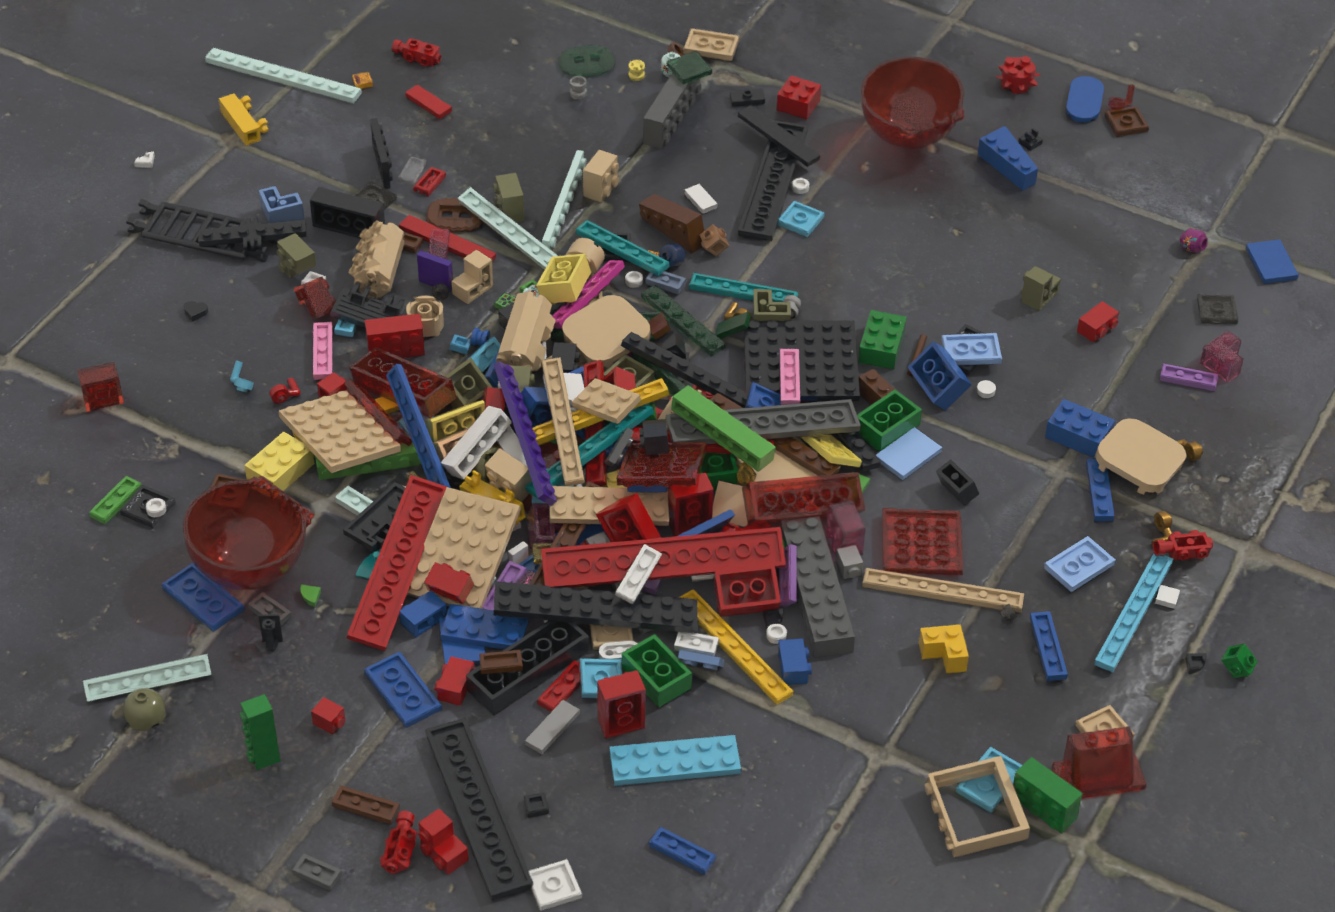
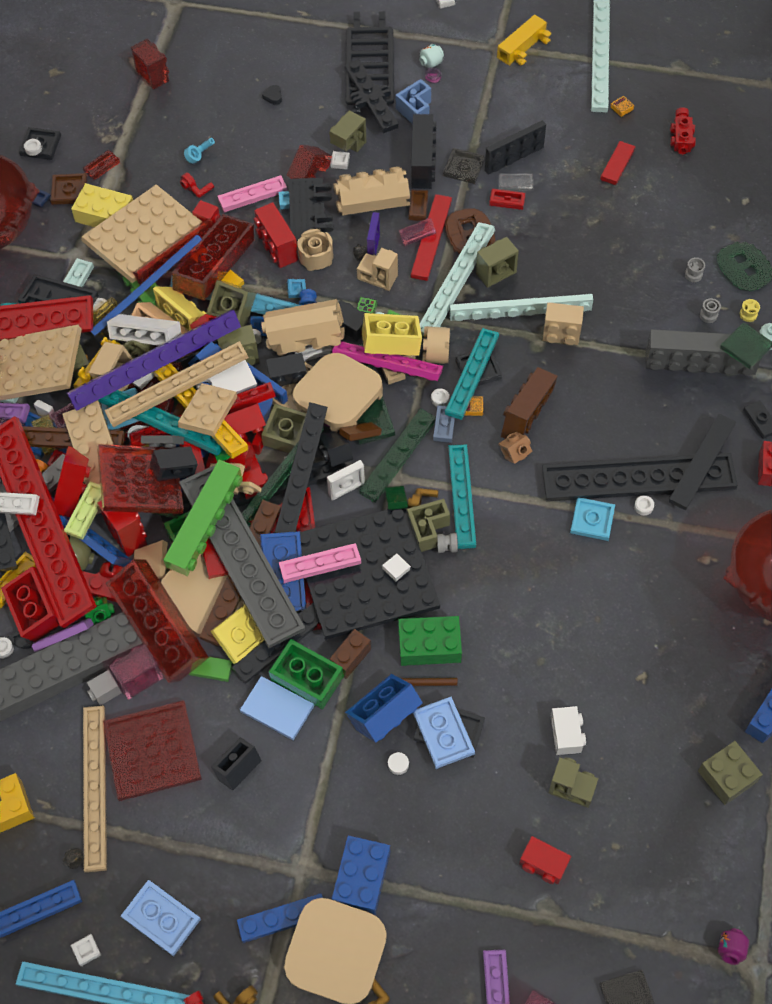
camera: 75 degrees right, 15 degrees up
bright green tile [89,476,142,524] -> none
dark blue head [659,244,685,267] -> none
white tile [684,184,718,214] -> none
none -> yellowish green tile [64,482,109,540]
none -> white tile [71,934,101,966]
none -> clear red tile [83,150,120,181]
none -> white tile [327,460,365,500]
none -> white tile [382,554,411,581]
none -> light aqua head [419,44,444,69]
none -> clear purple tile [425,68,441,84]
none -> white brick [551,706,586,755]
none -> olive brick [698,741,763,805]
none -> light grey wheel [700,298,721,323]

